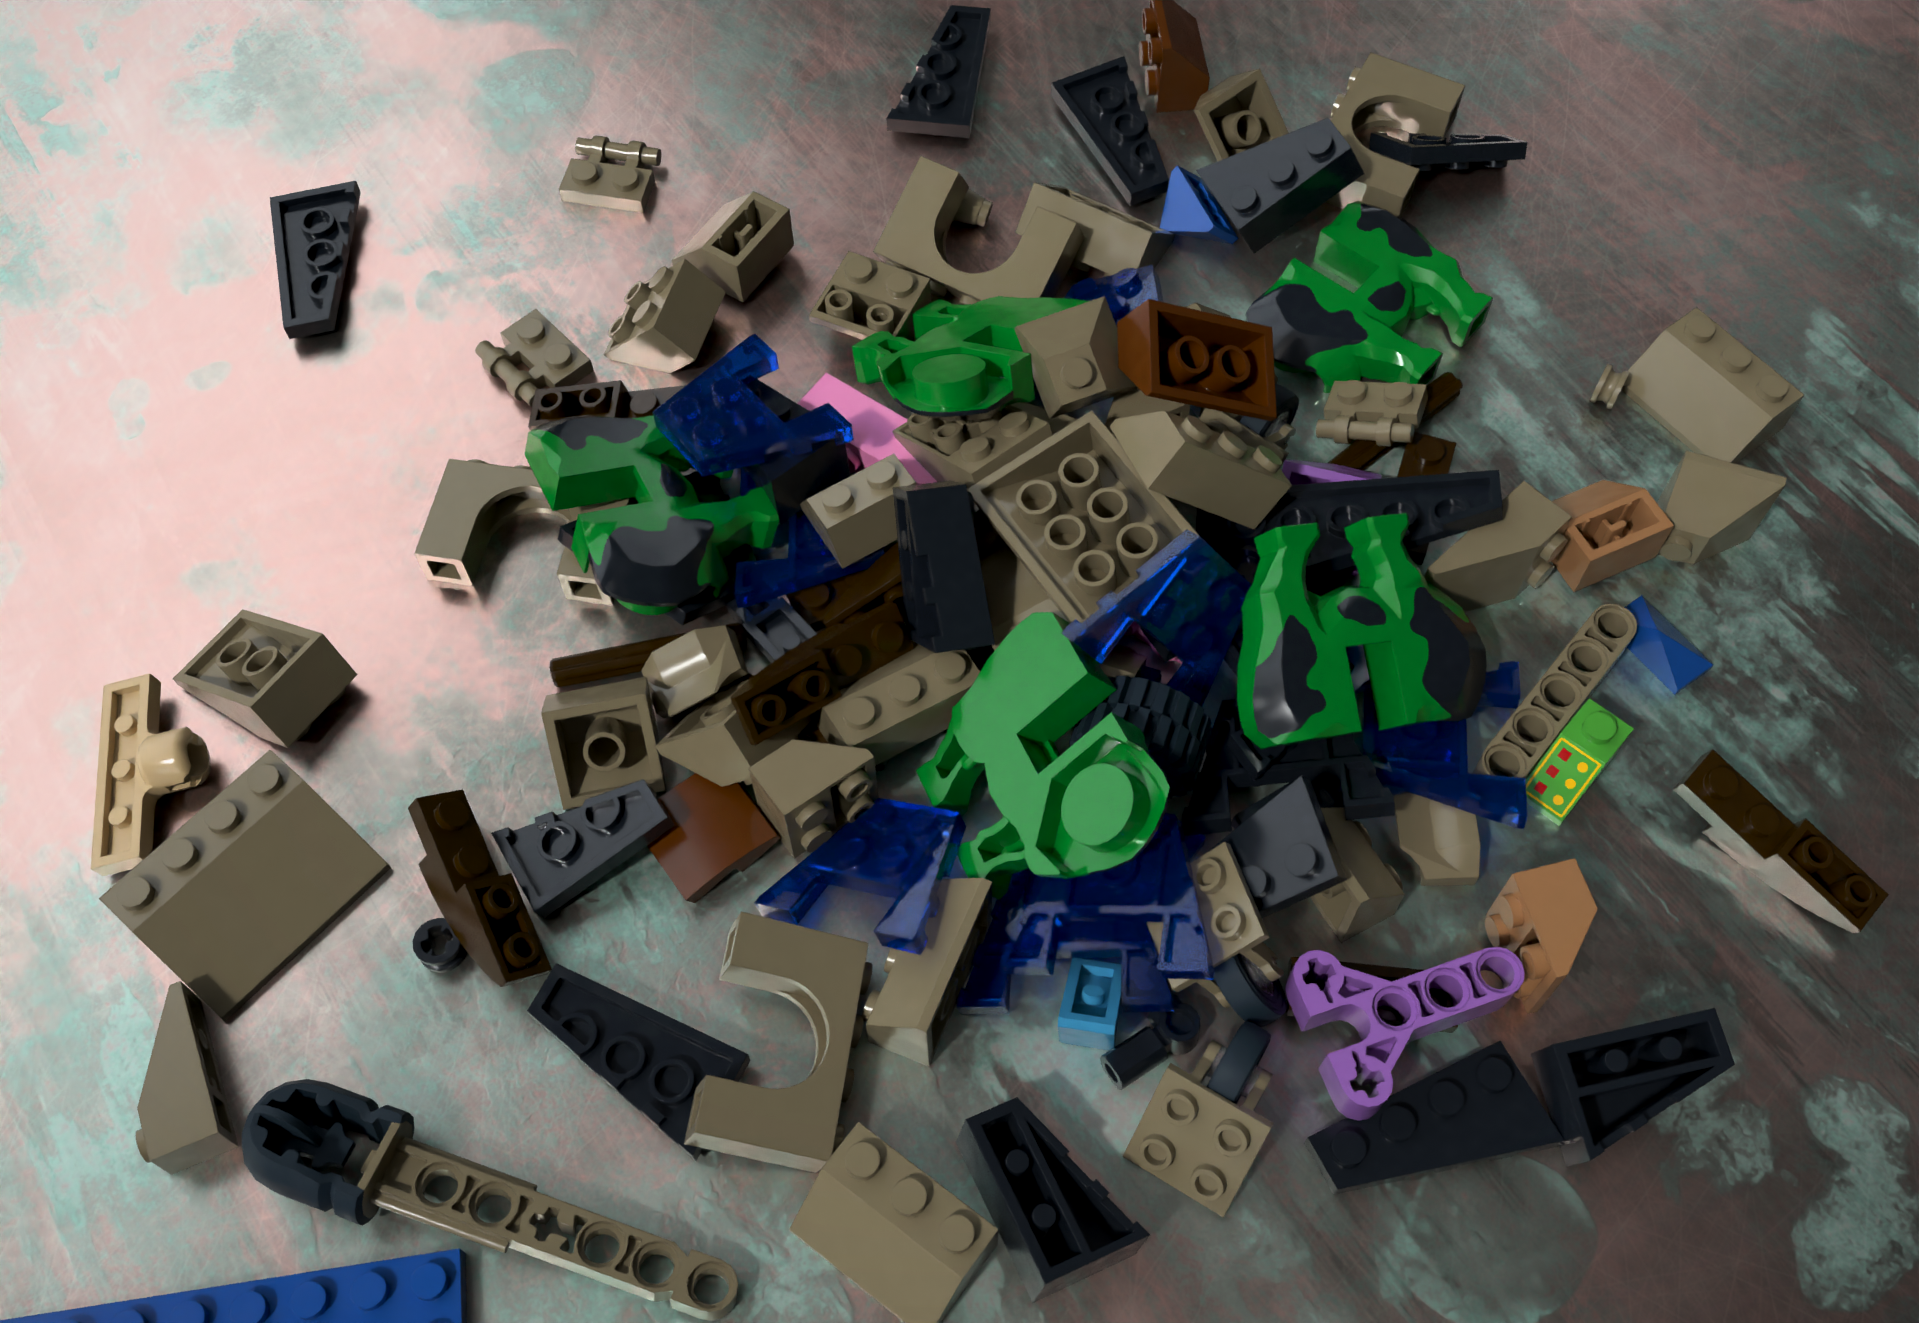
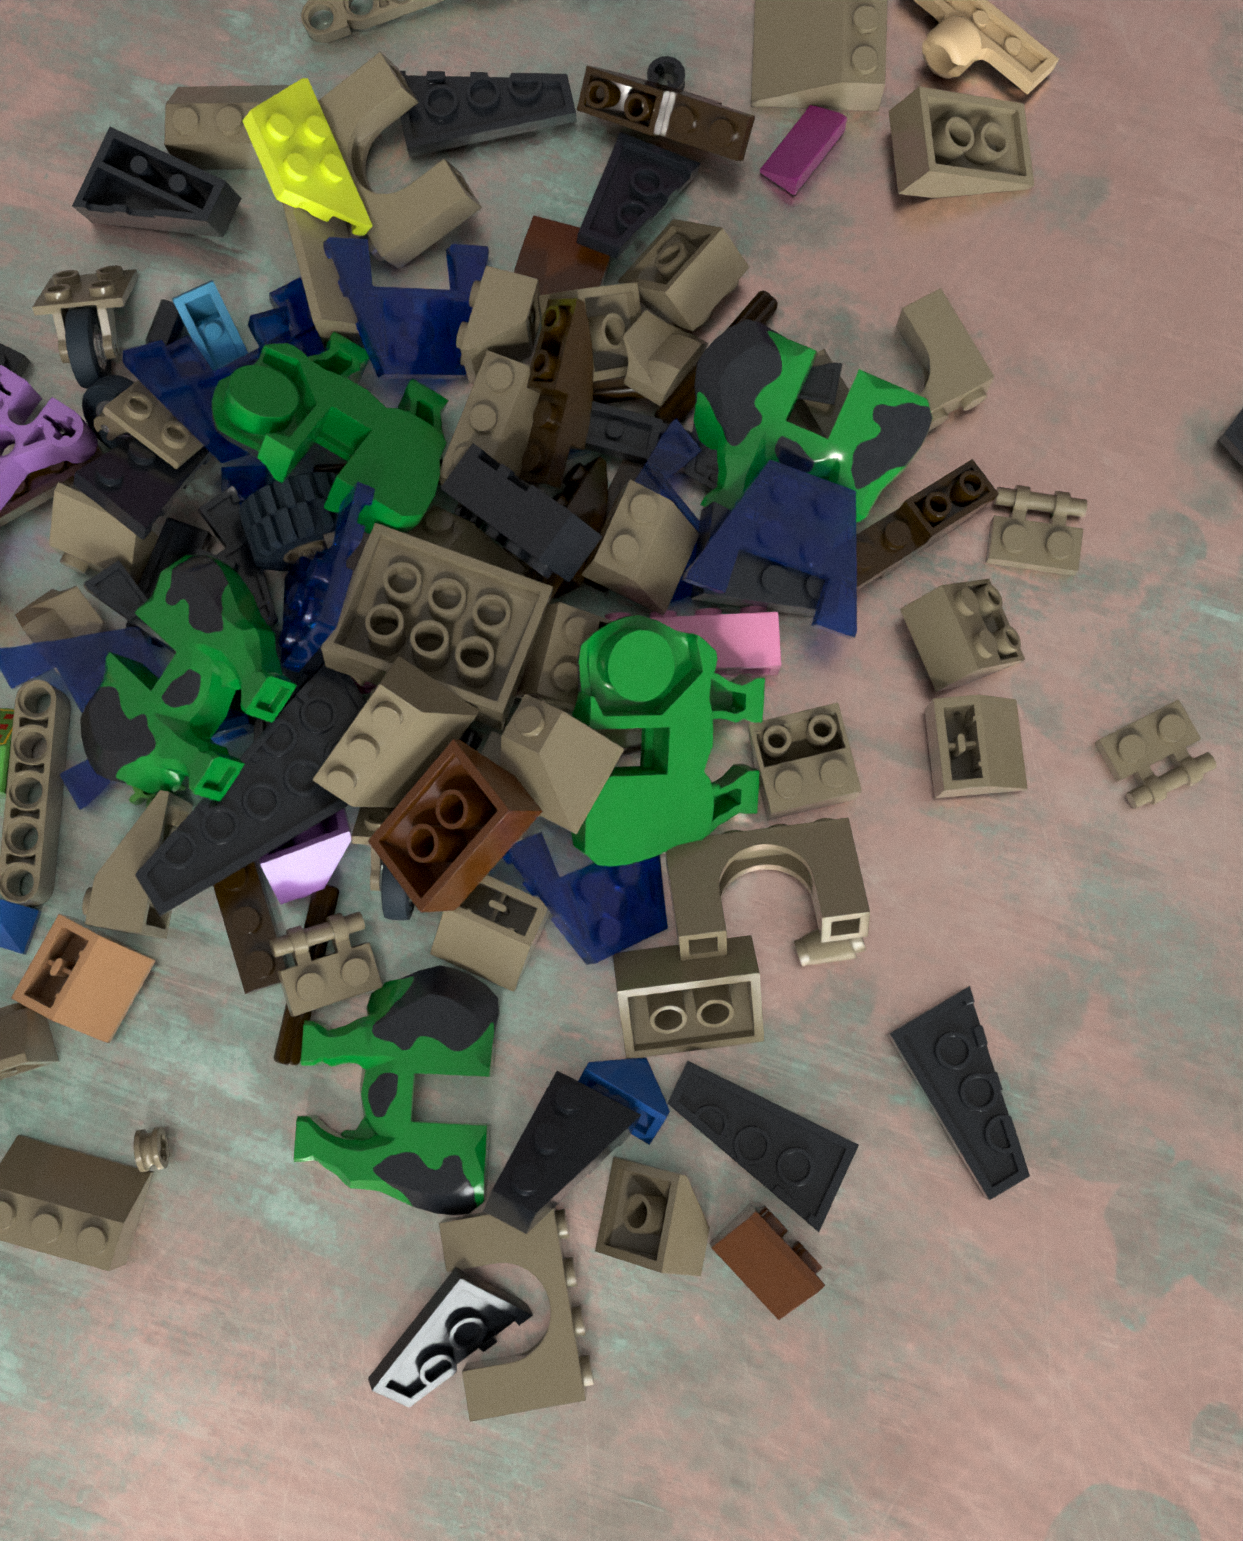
camera: 145 degrees right, 20 degrees up
none -> neon yellow wing [243,78,373,236]
none -> magenta slope [760,105,847,196]

